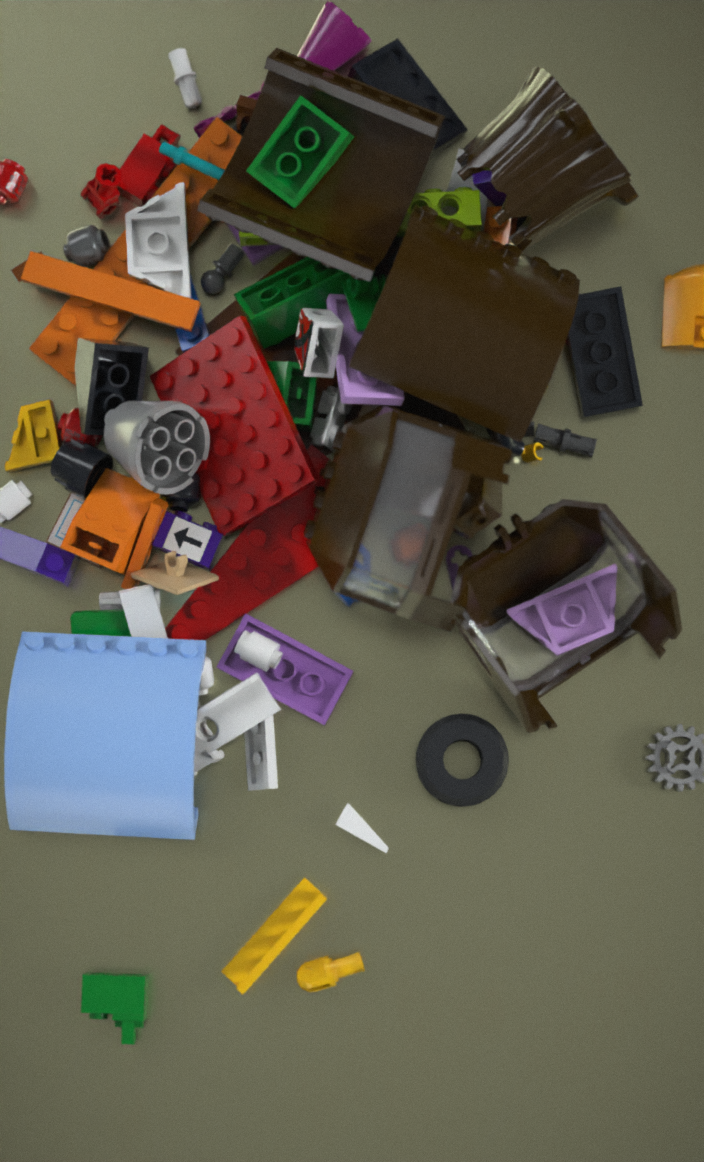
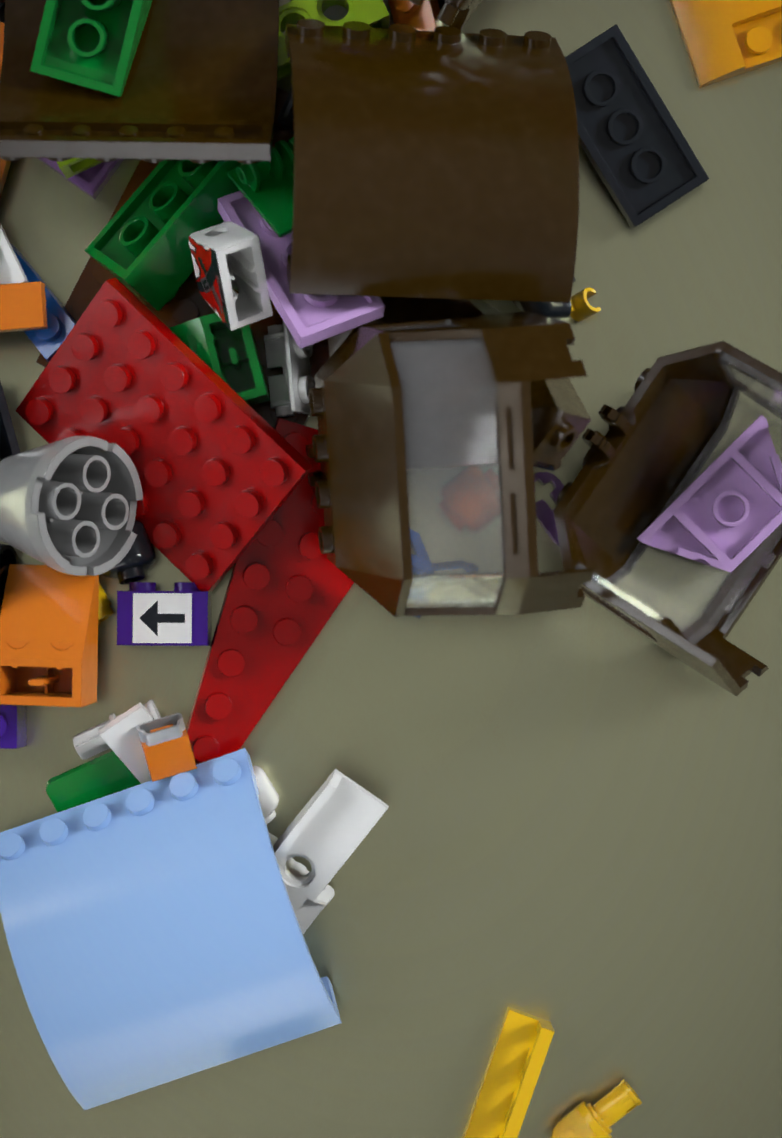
camera: 20 degrees left, 5 degrees up
orange tile [121,498,169,589] -> none
tan piece [131,551,219,595] -> none
dark grey axle [201,244,245,294] -> none
medium lavender plate [216,613,354,726] -> none
white brick [234,630,283,672] -> none
white plate [244,715,278,791] -> none
white piece [335,803,389,853] -> none
black tyre [416,713,509,807] -> none
dark grey pin [533,423,597,458] -> none
none -> orange piece [137,713,197,782]

